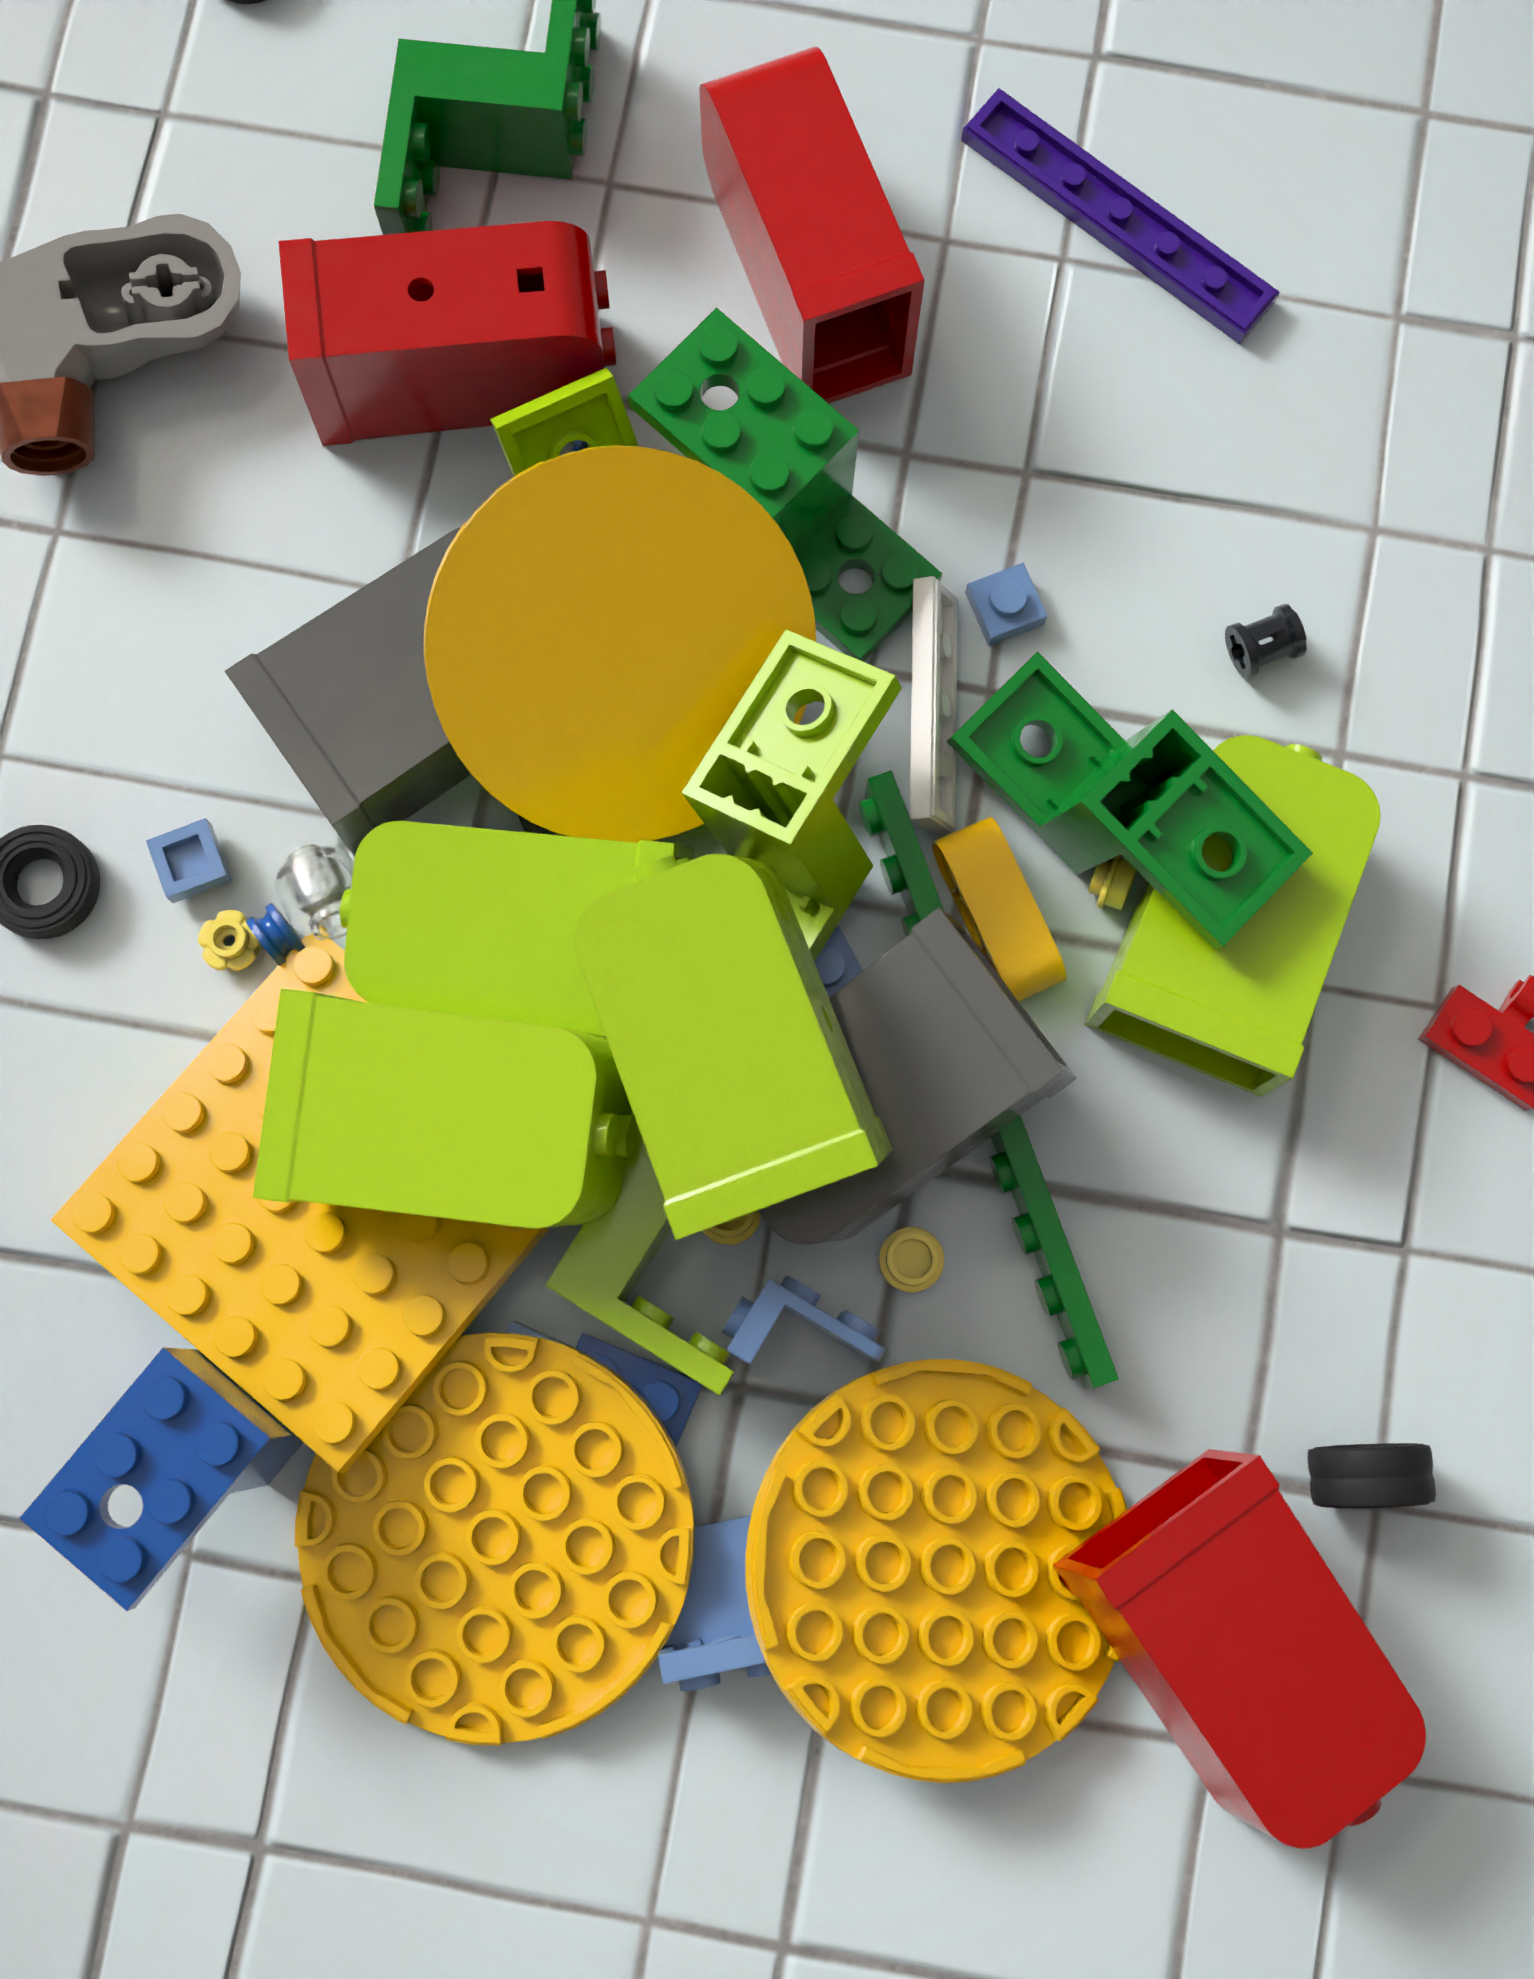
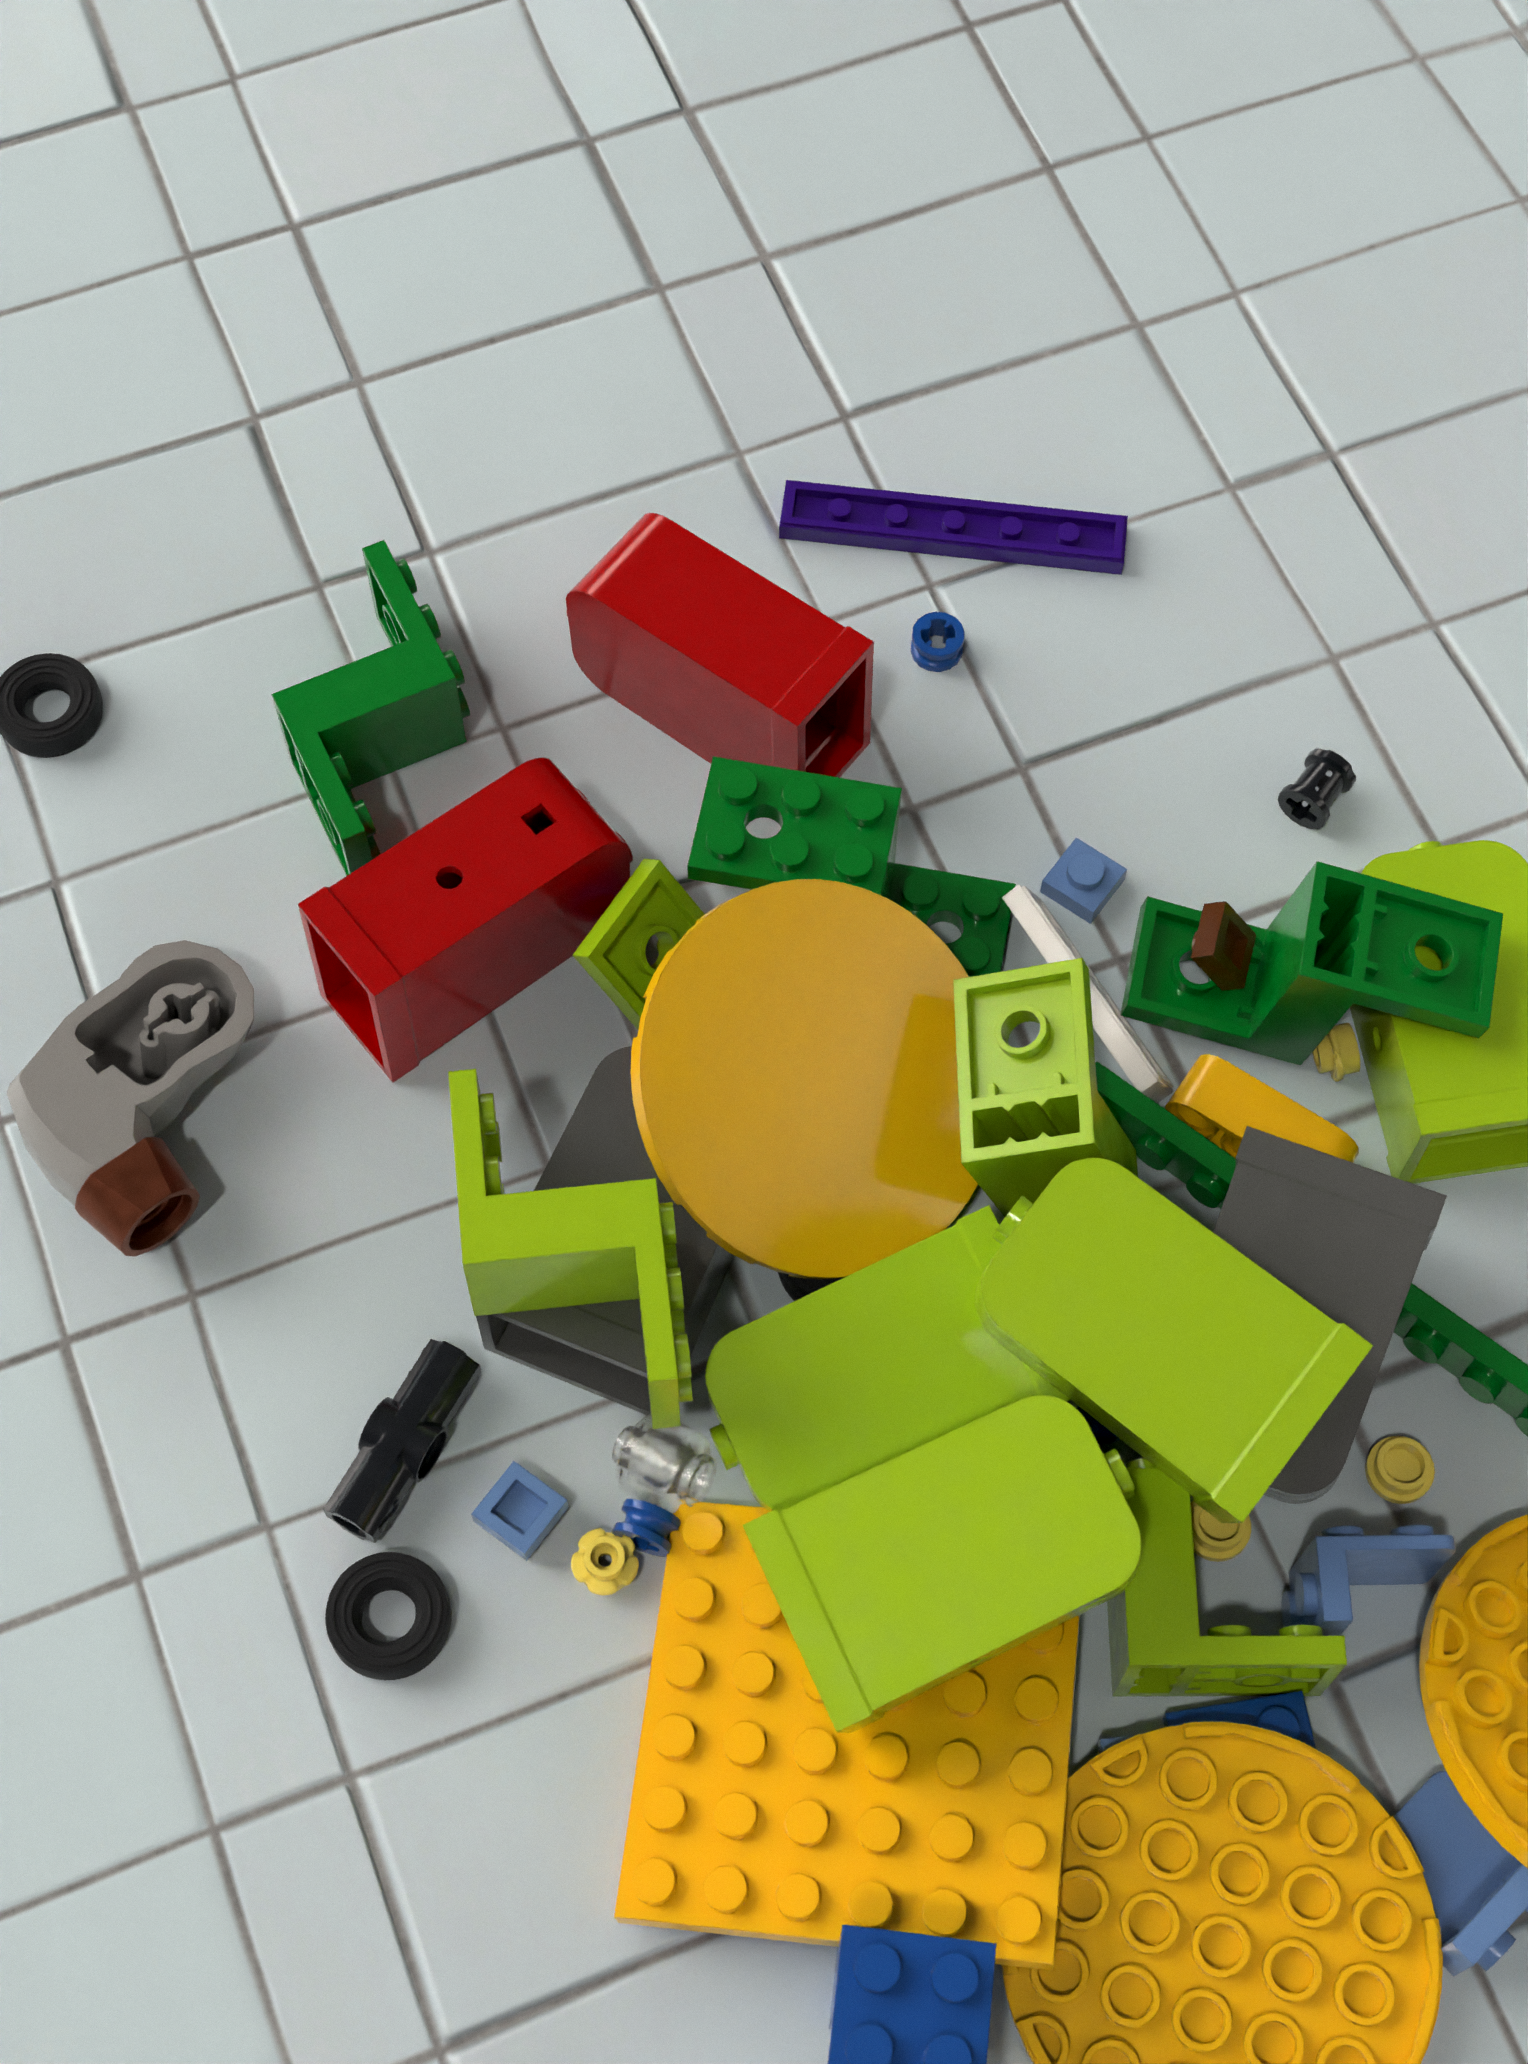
camera: 30 degrees left, 15 degrees down
none -> black piece [323,1339,481,1543]
none -> lime bracket [448,1069,693,1429]
none -> blue bush [910,612,965,672]
none -> reddish brown plate [1191,901,1256,991]

